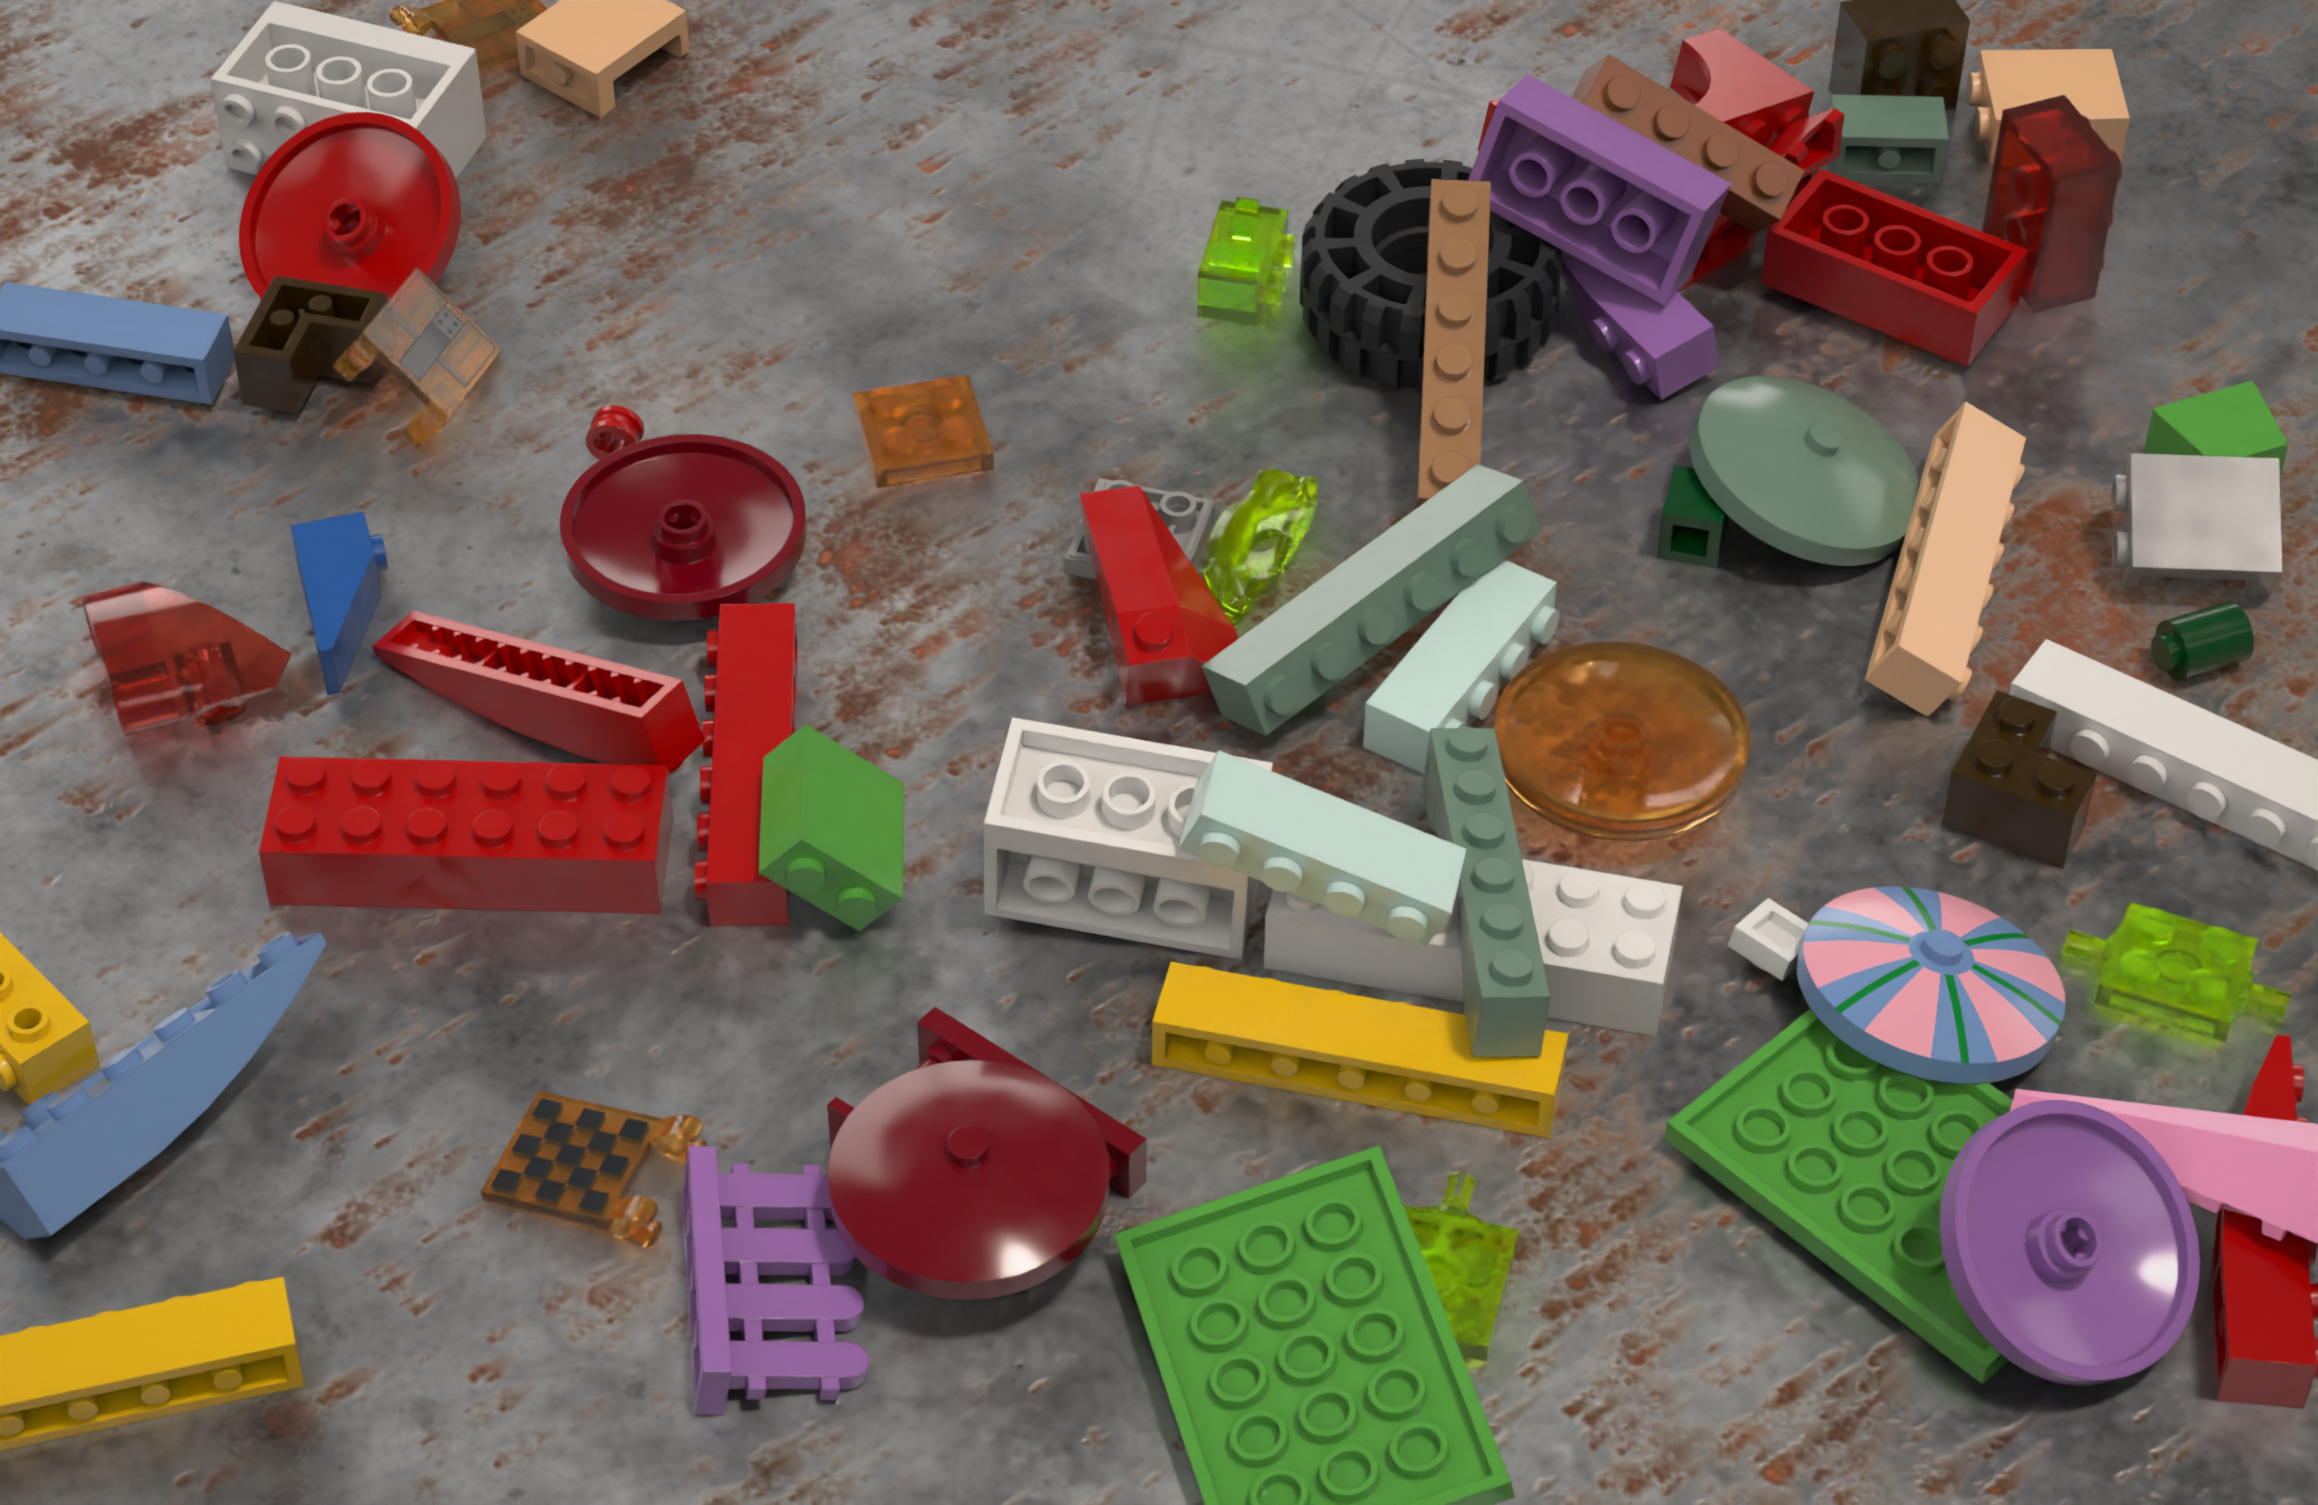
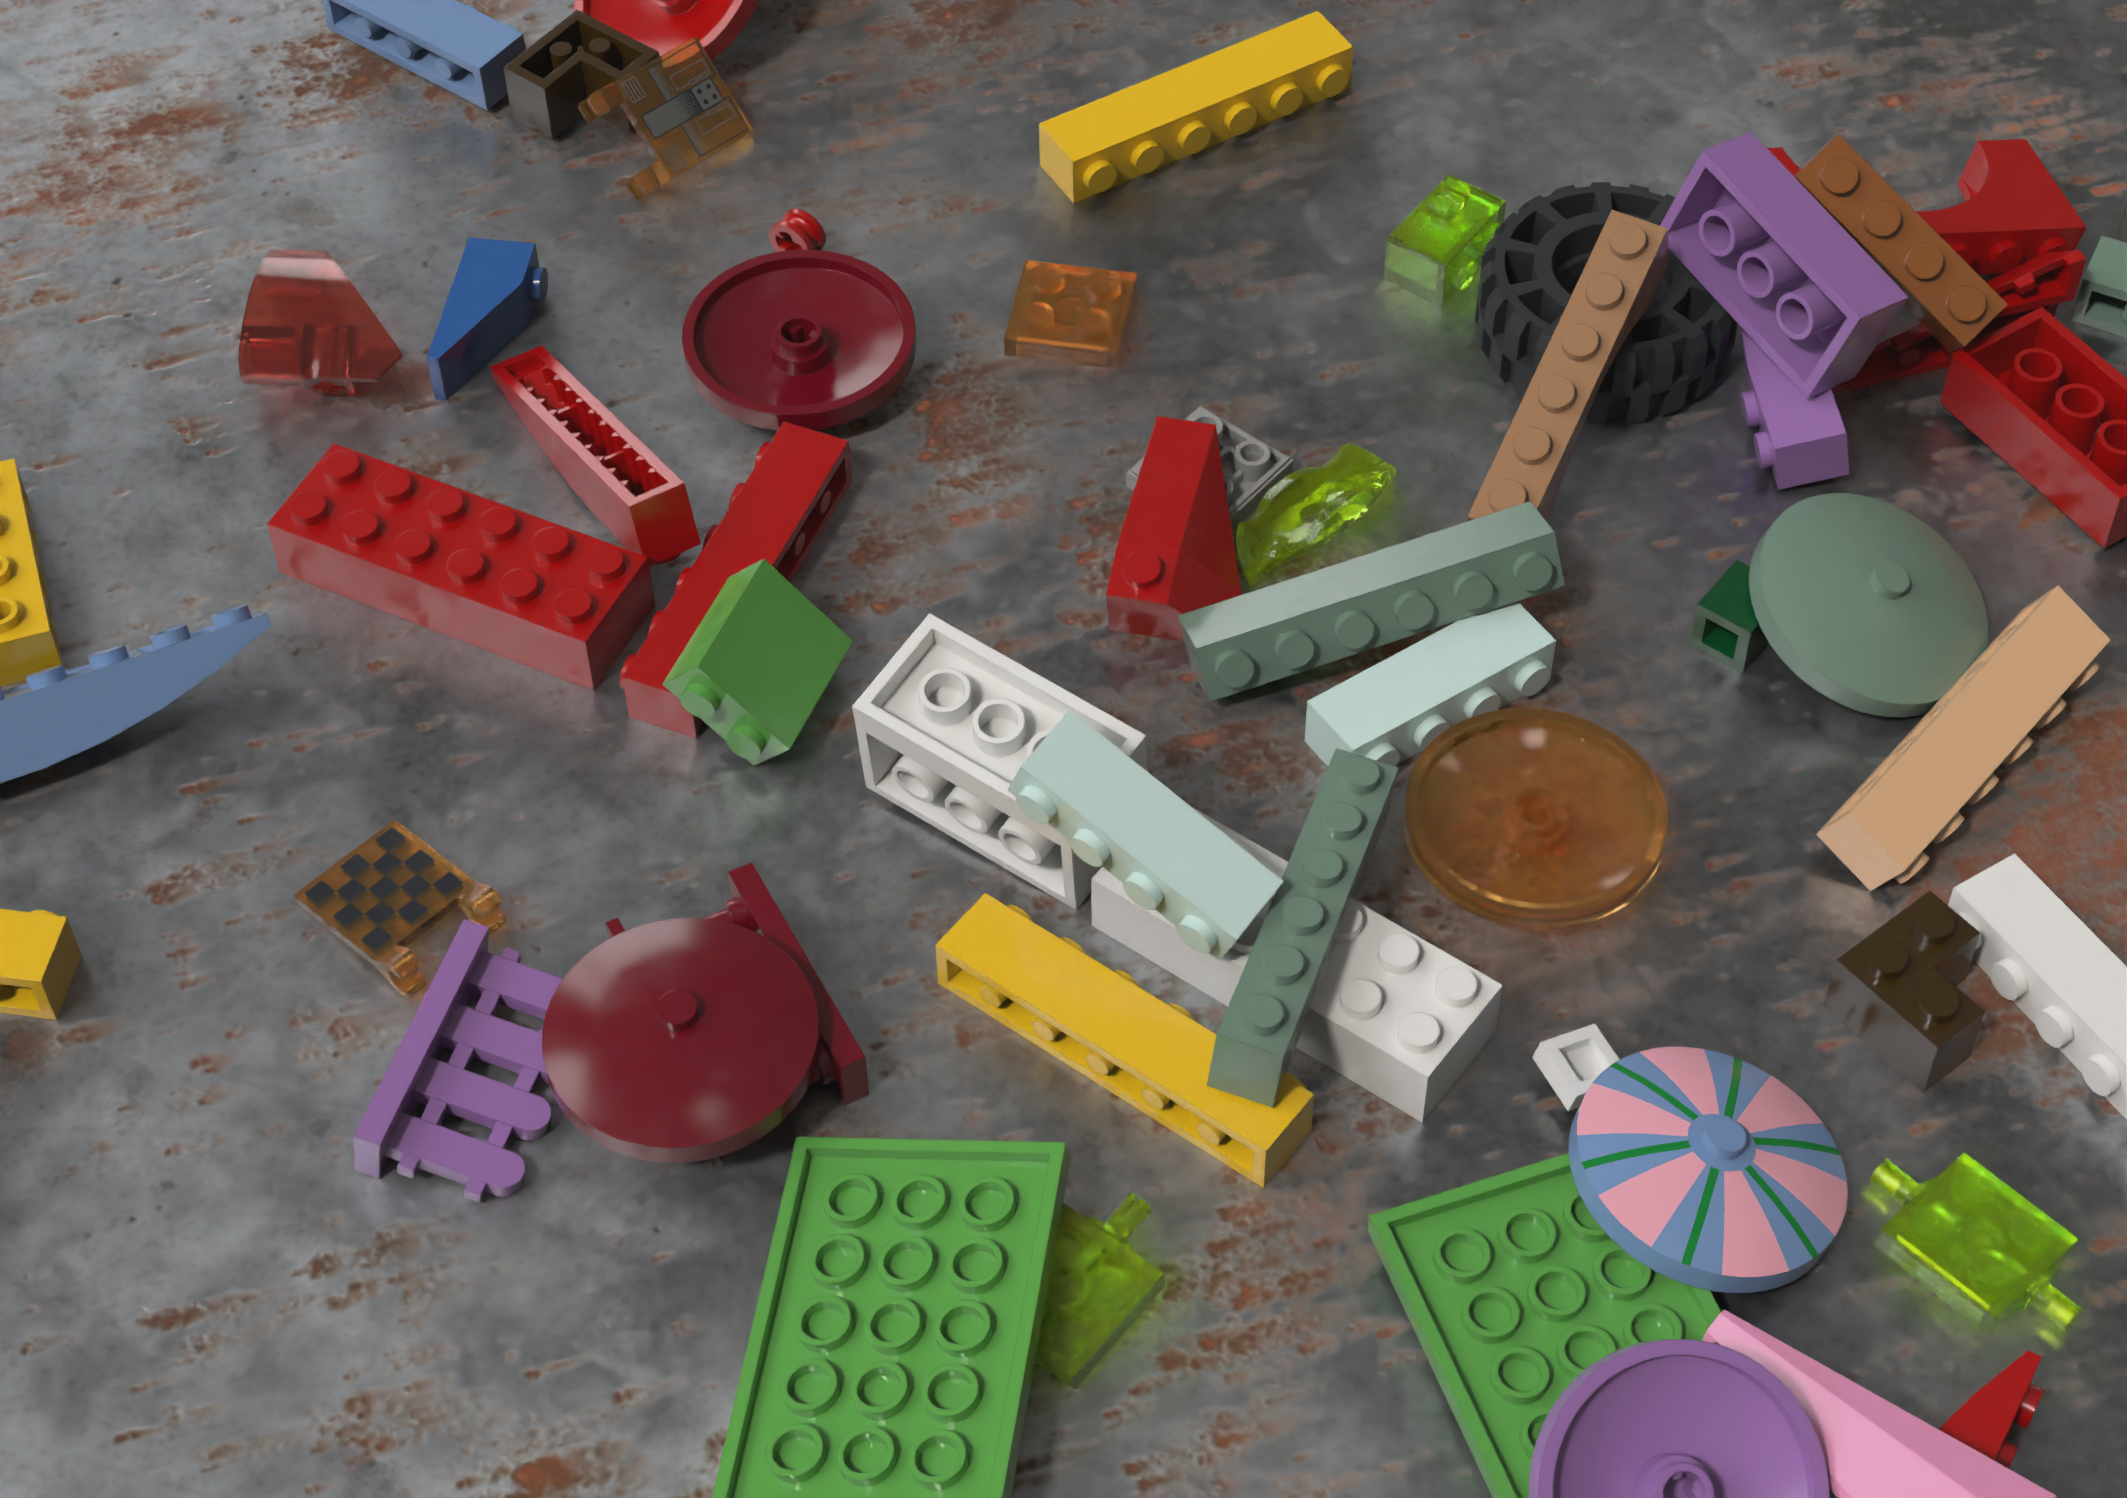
camera: 25 degrees right, 5 degrees up
none -> yellow brick [1039,11,1354,204]

